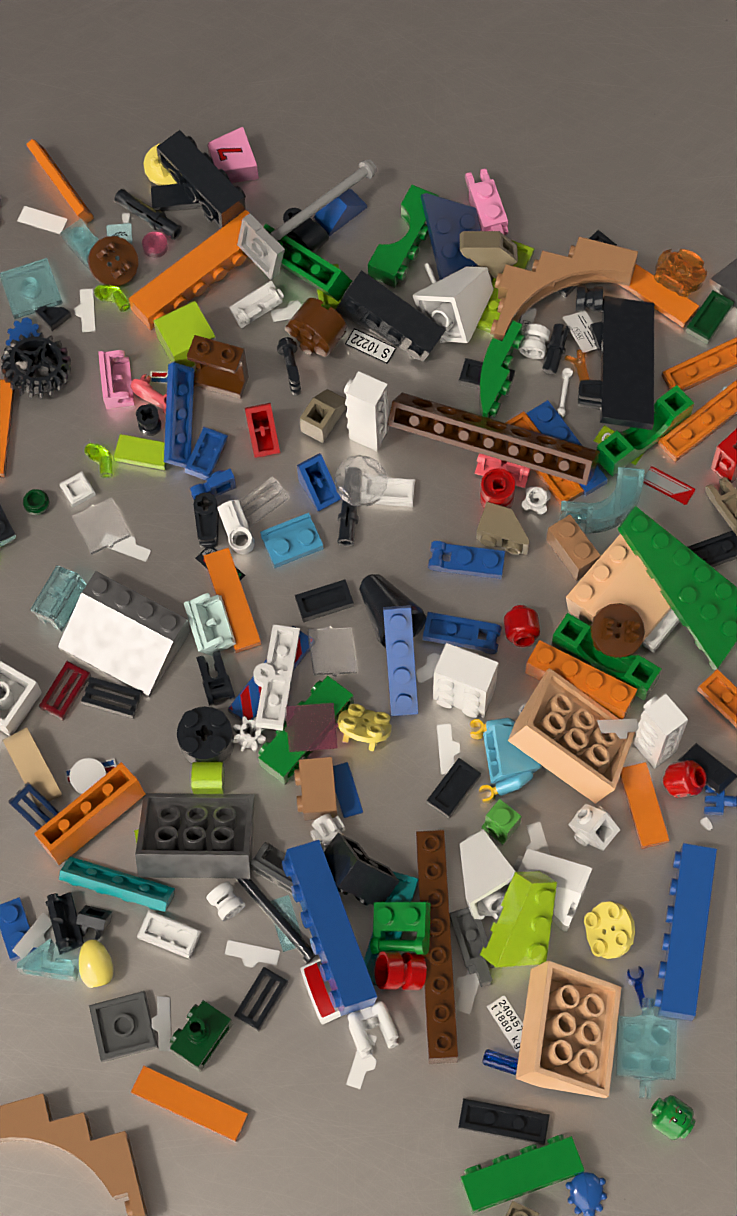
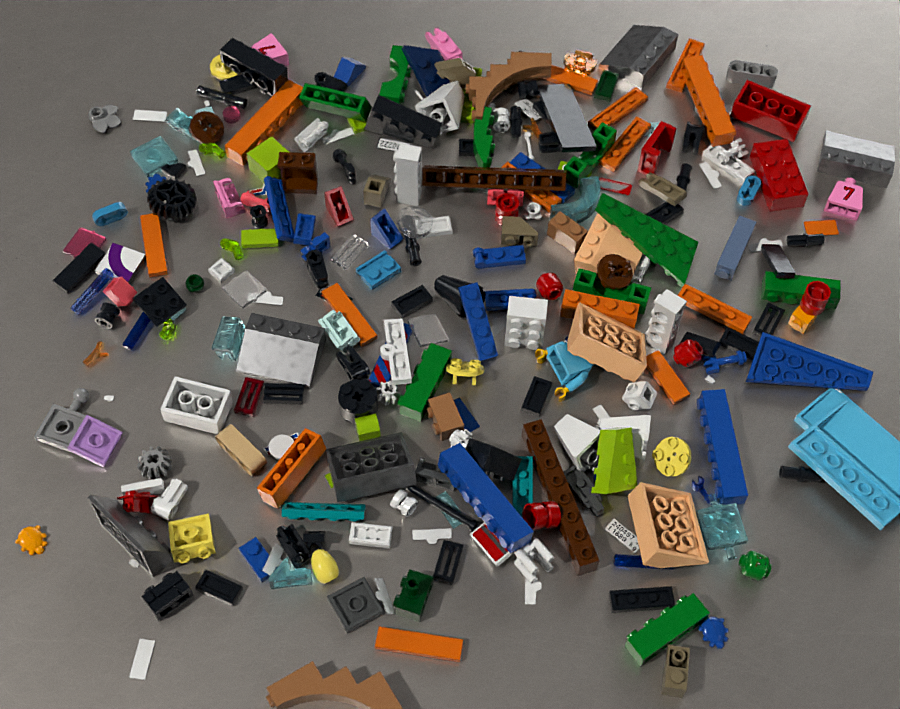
camera: 20 degrees left, 10 degrees down
dark blue tile [8,782,59,830] -> none
orange tile [26,139,94,224] -> none
white piece [217,499,255,555] -> none
light grey tile [237,159,377,280] -> none
clear pink piece [284,703,338,752] -> none
reddish brown brick [285,298,347,357] -> none
green plate [370,902,431,955] -> none
white sticker [437,724,460,775] -> none
bright green brick [481,799,522,846] -> none
white sticker [597,719,639,739] -> none

